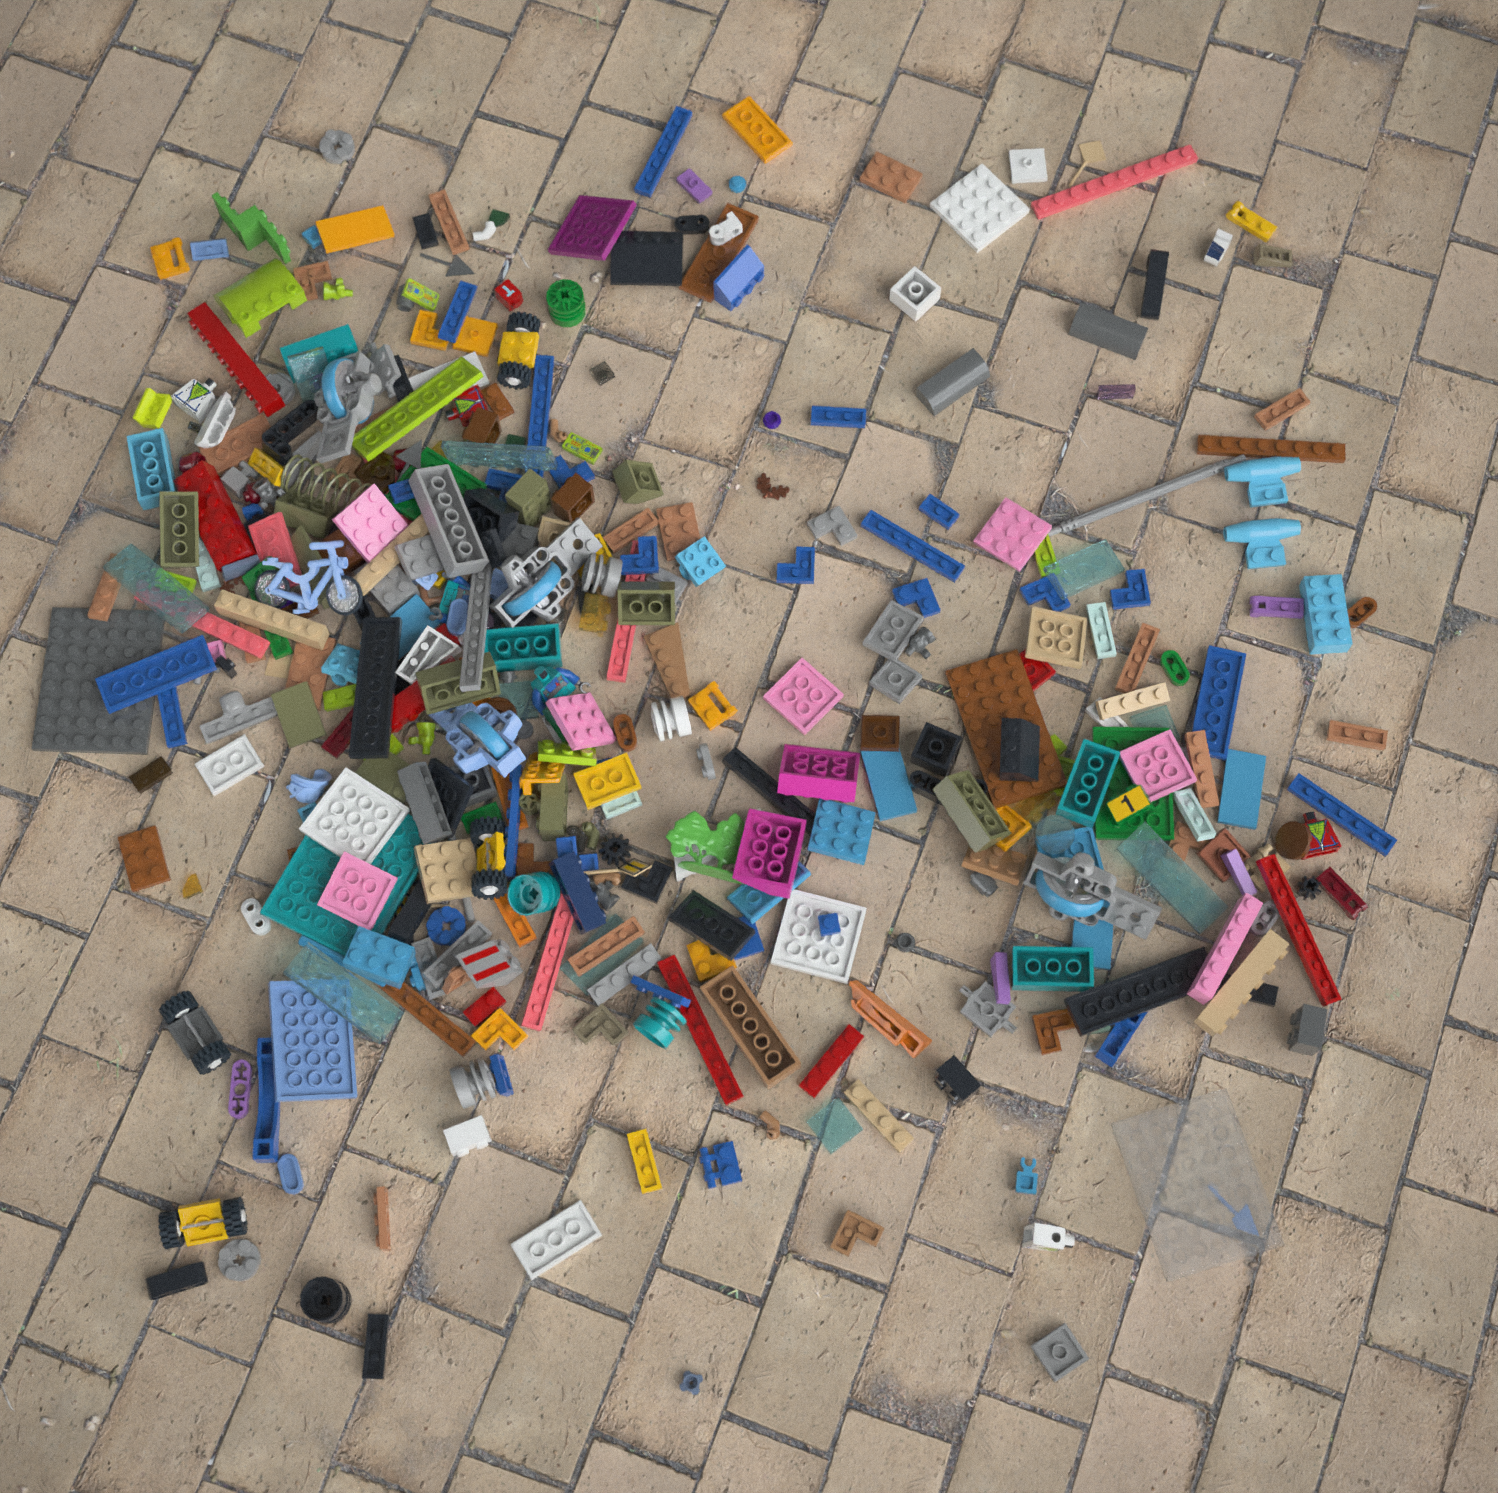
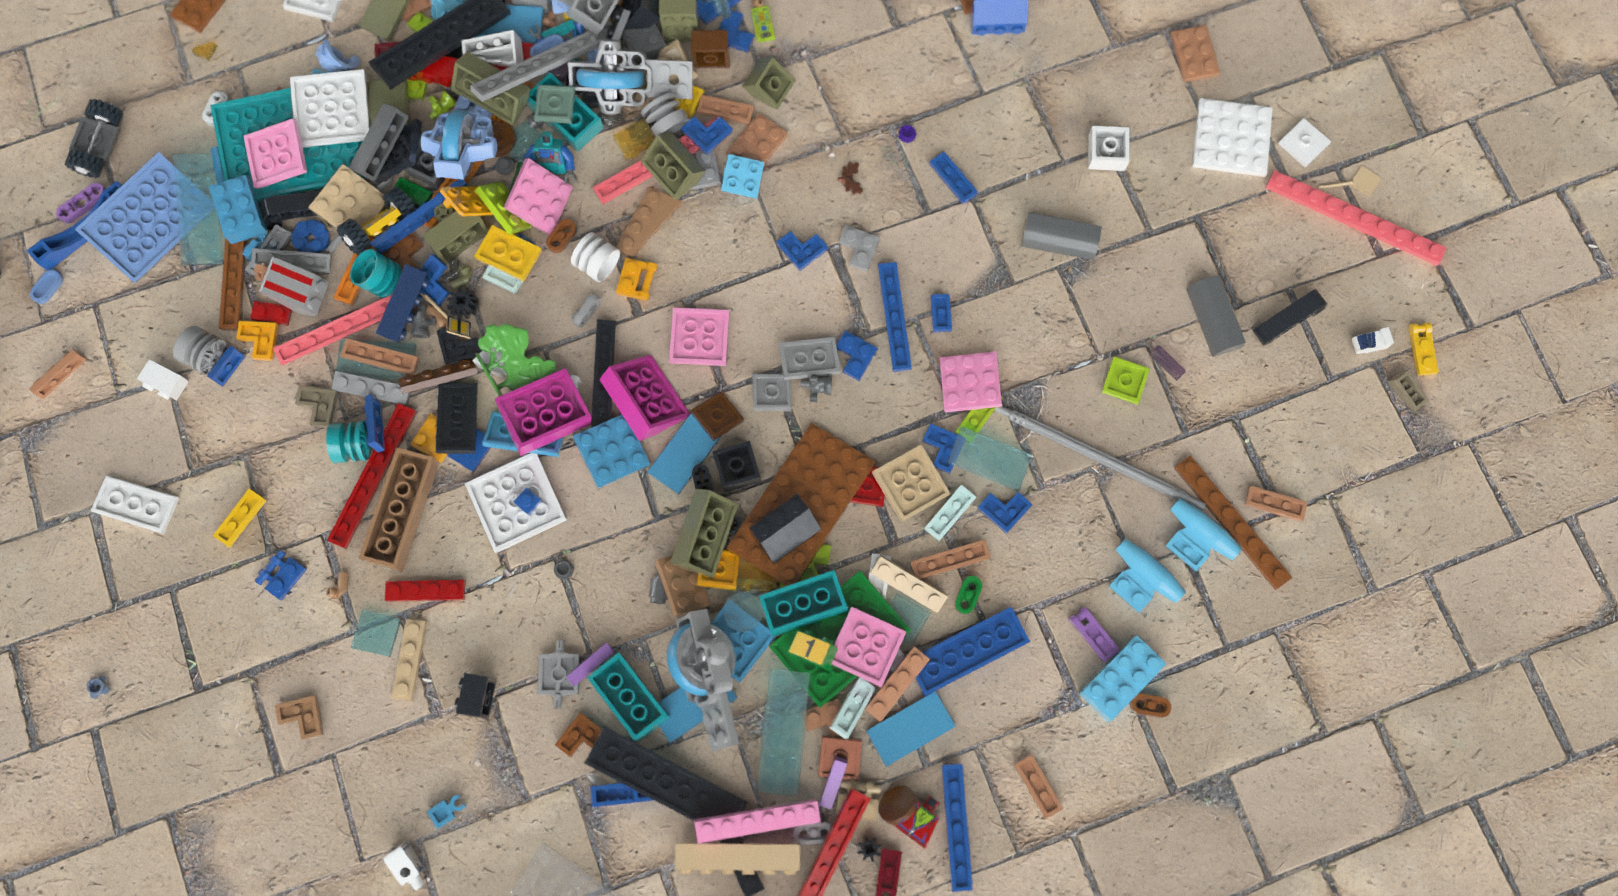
camera: 50 degrees right, 5 degrees up
orange wedge [849,980,932,1058] -> none
none -> reddish brown plate [398,359,478,394]
none -> sand green plate [534,85,576,123]
none -> lime plate [1101,357,1150,405]

